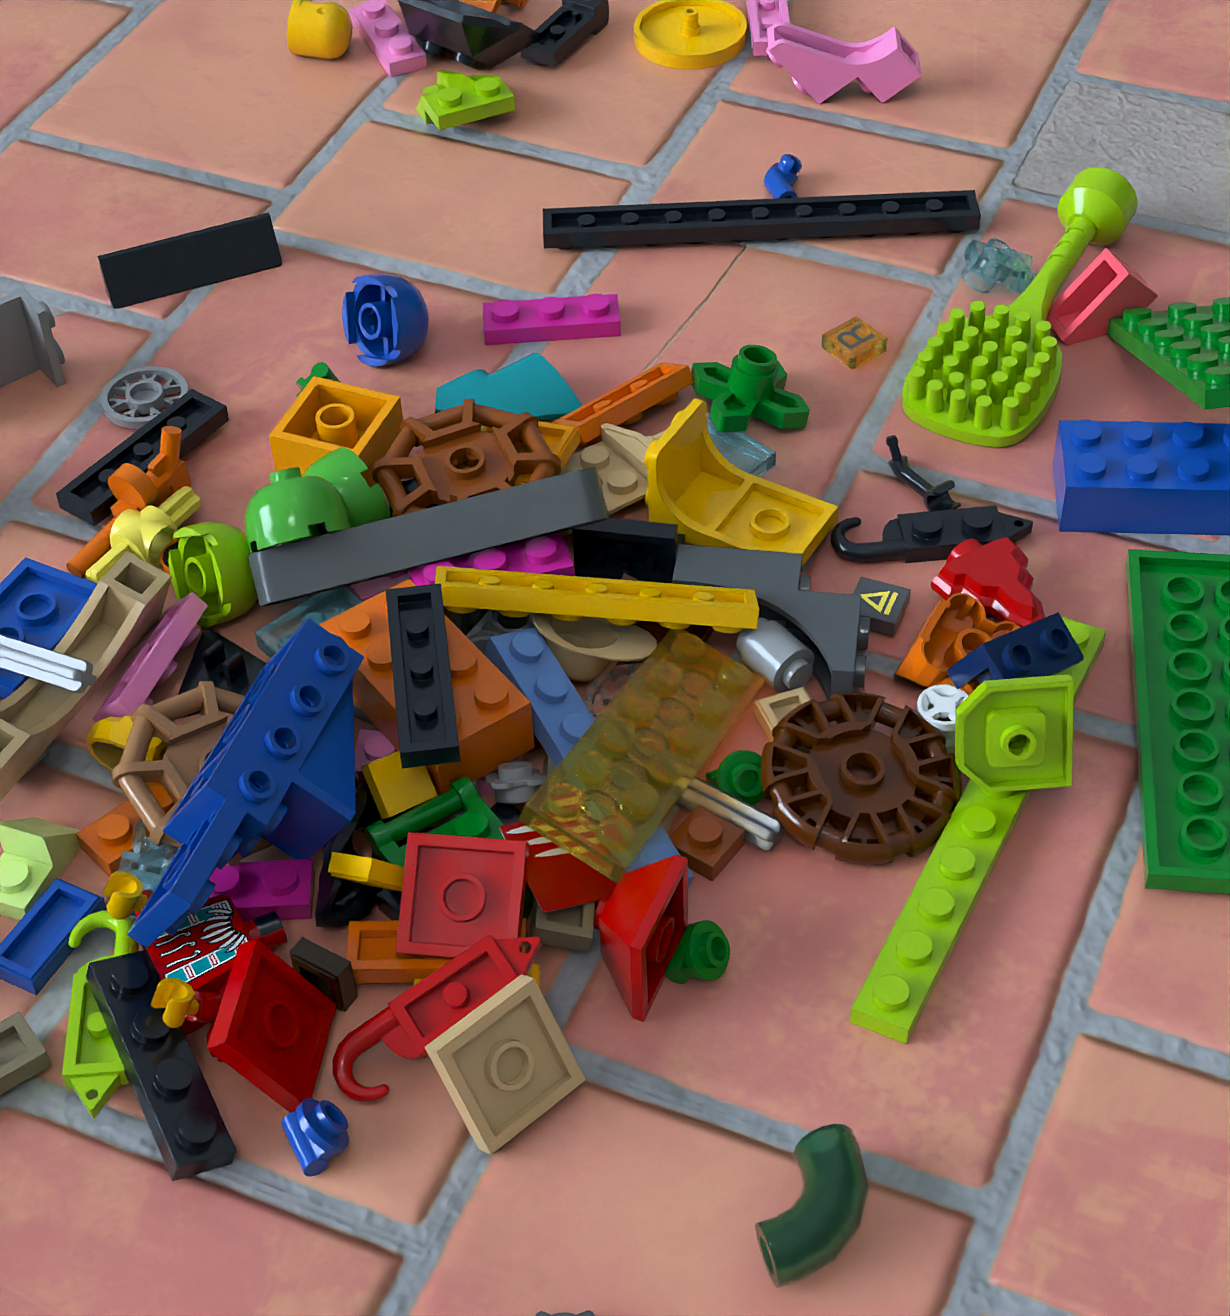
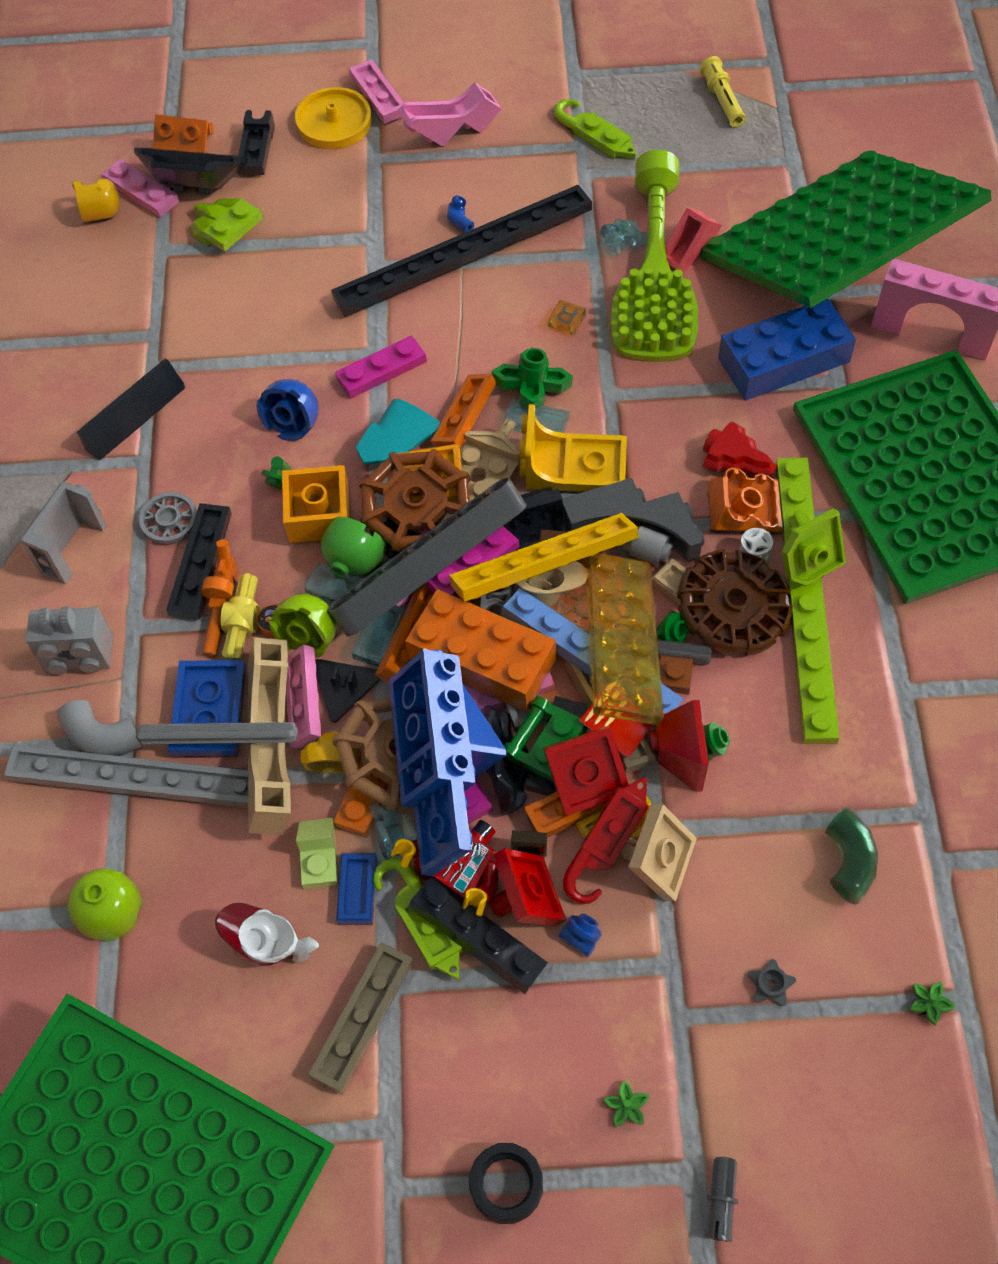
camera: 25 degrees left, 15 degrees up
bright green cylinder [244,467,352,554] -> none
yellow tile [328,852,404,892] -> none
yellow tile [360,750,438,819] -> none
black plate [386,583,461,769] -> none
light grey plate [485,761,547,803] -> none
black plate [830,505,1033,563] -> none
dark grey tile [853,577,911,637] -> none
black piece [886,435,961,511] -> none
dark blue bracket [946,612,1084,689] -> none
none -> lime plate [553,99,636,159]

